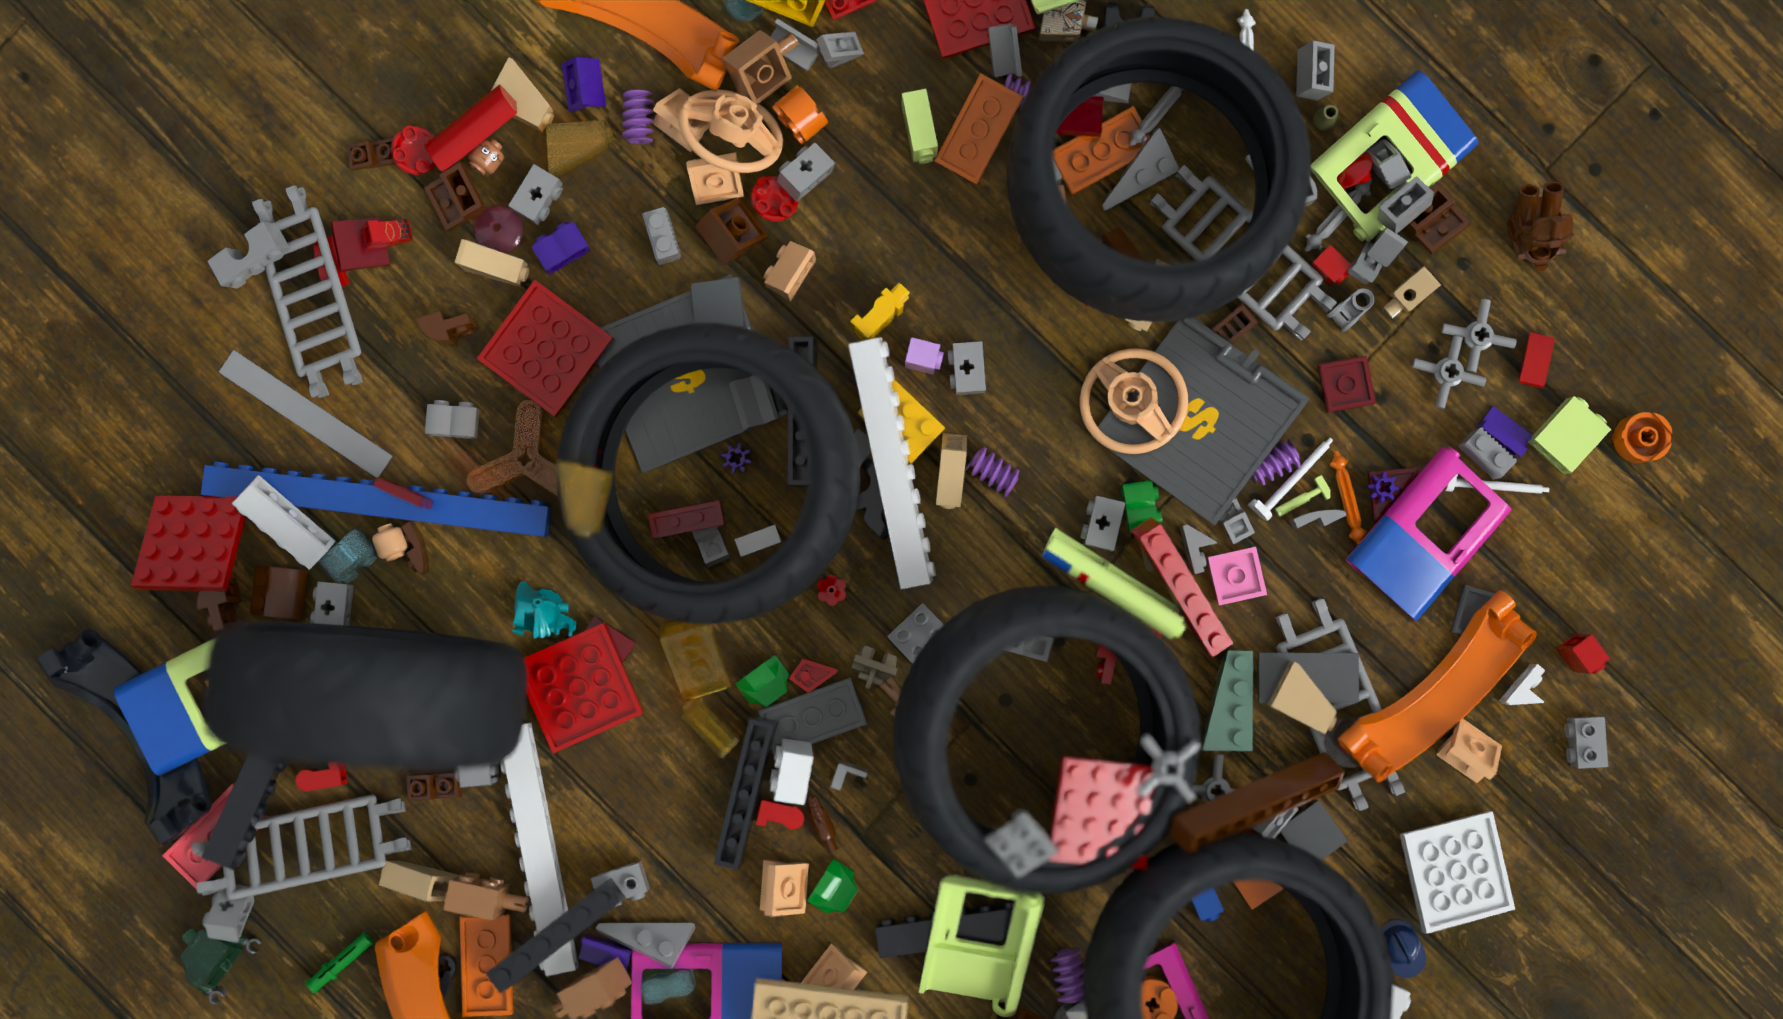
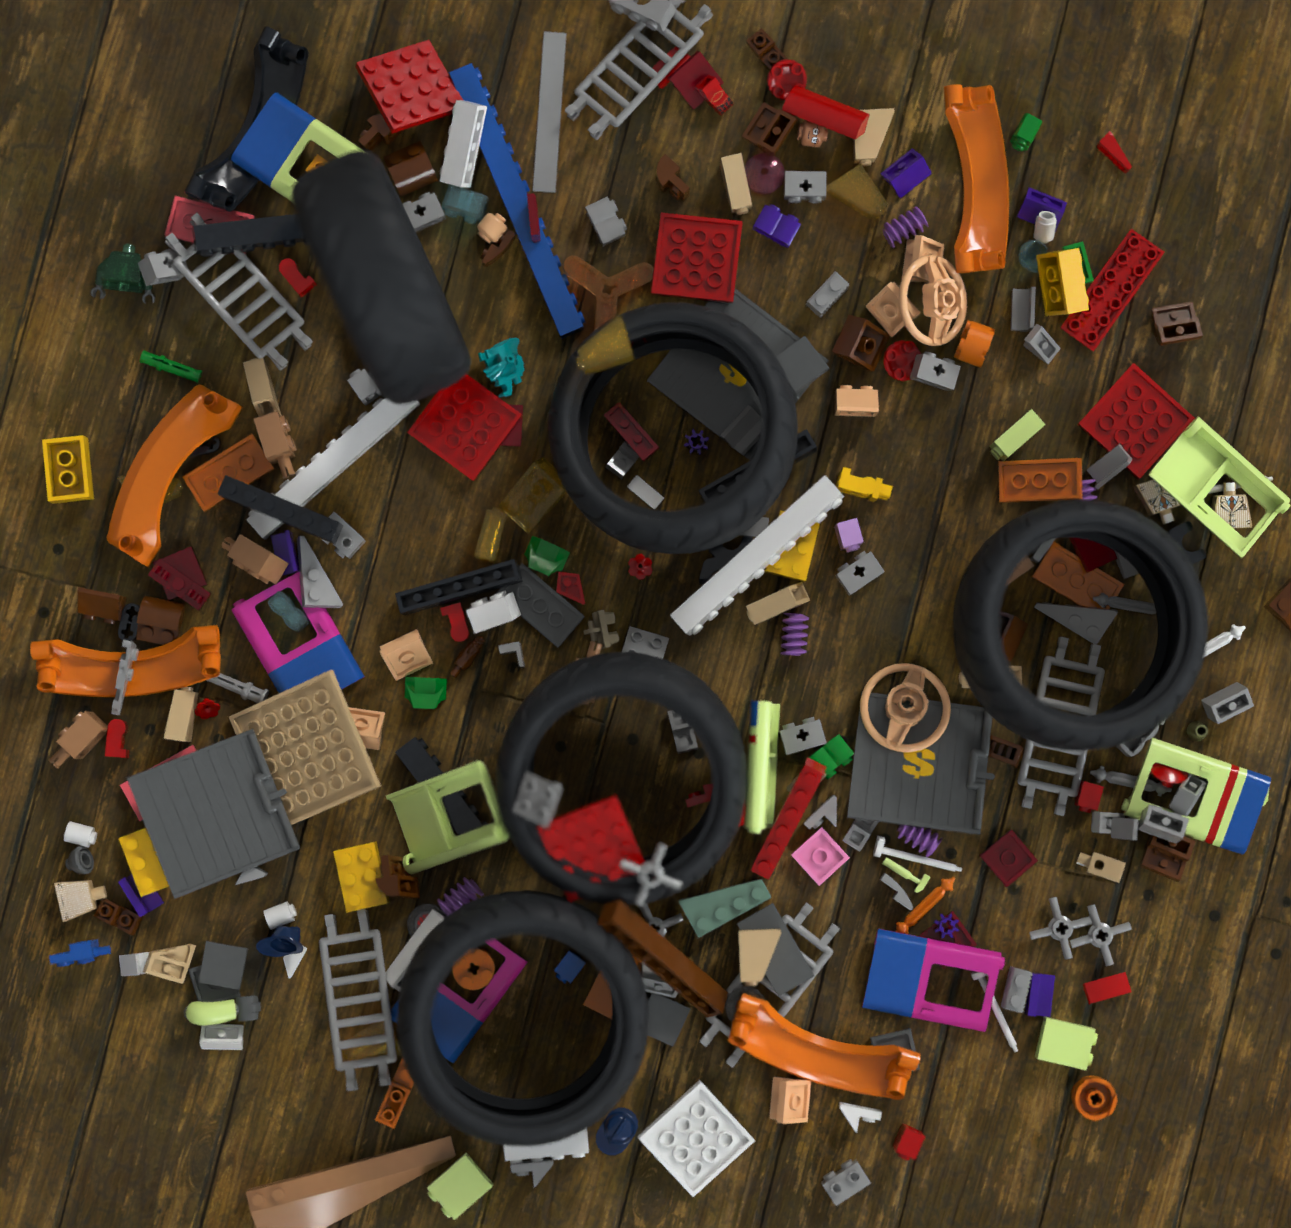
camera: 60 degrees right, 0 degrees up
reddish brown slope [407,772,462,801] -> none
medium nougat brick [722,30,799,105] -> none
light grey piece [1326,288,1374,333] -> none
reddish brown helmet [1507,181,1573,271] -> none

